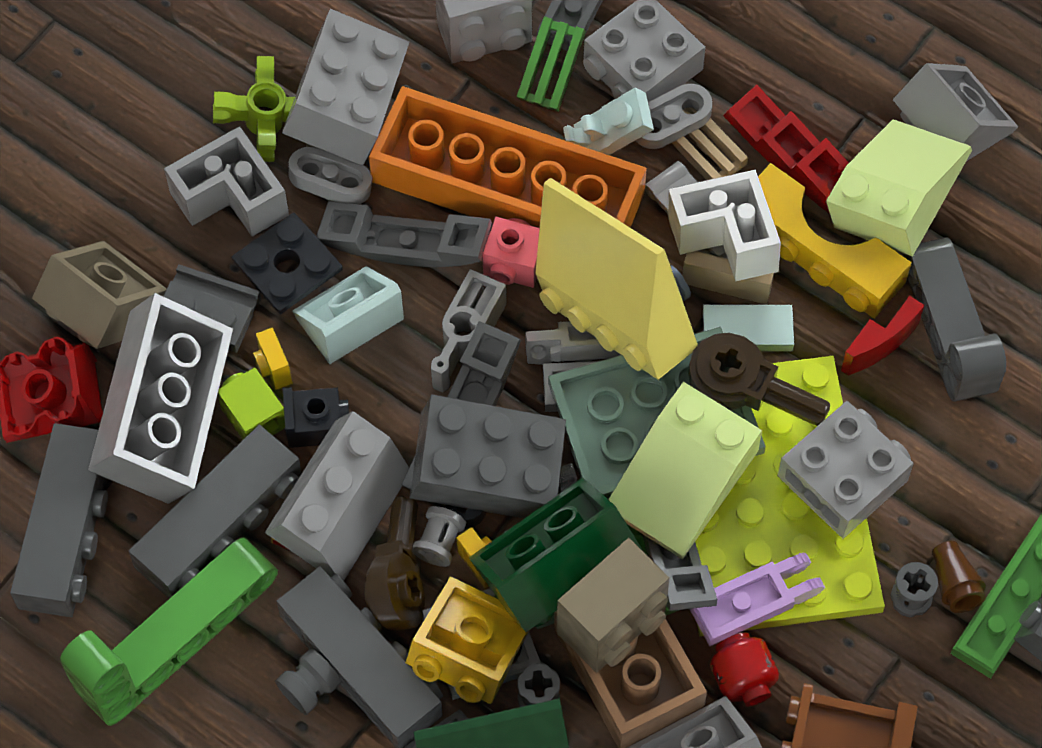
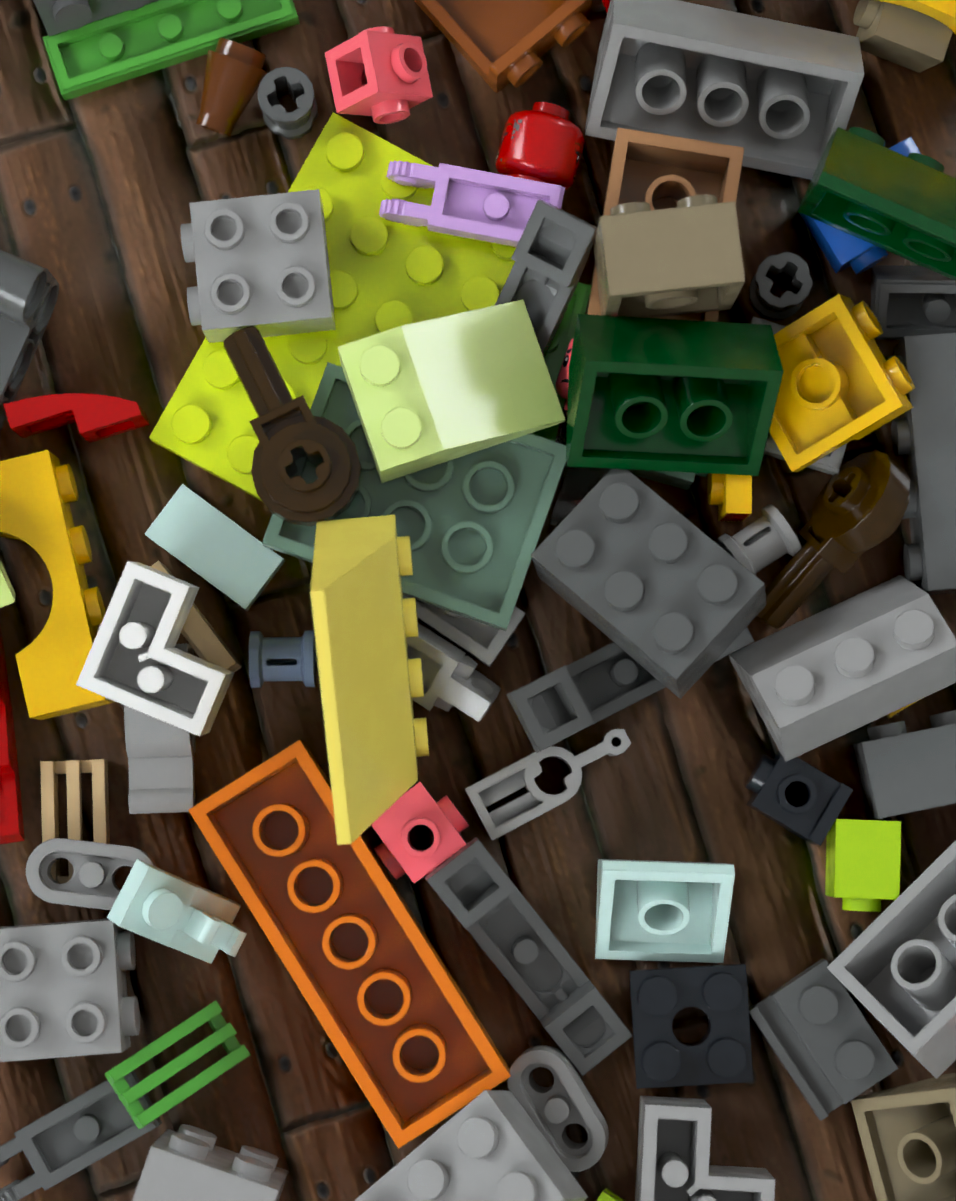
camera: 145 degrees left, 20 degrees up
yellow plate [253,327,292,390] -> none
none -> coral brick [325,26,433,124]

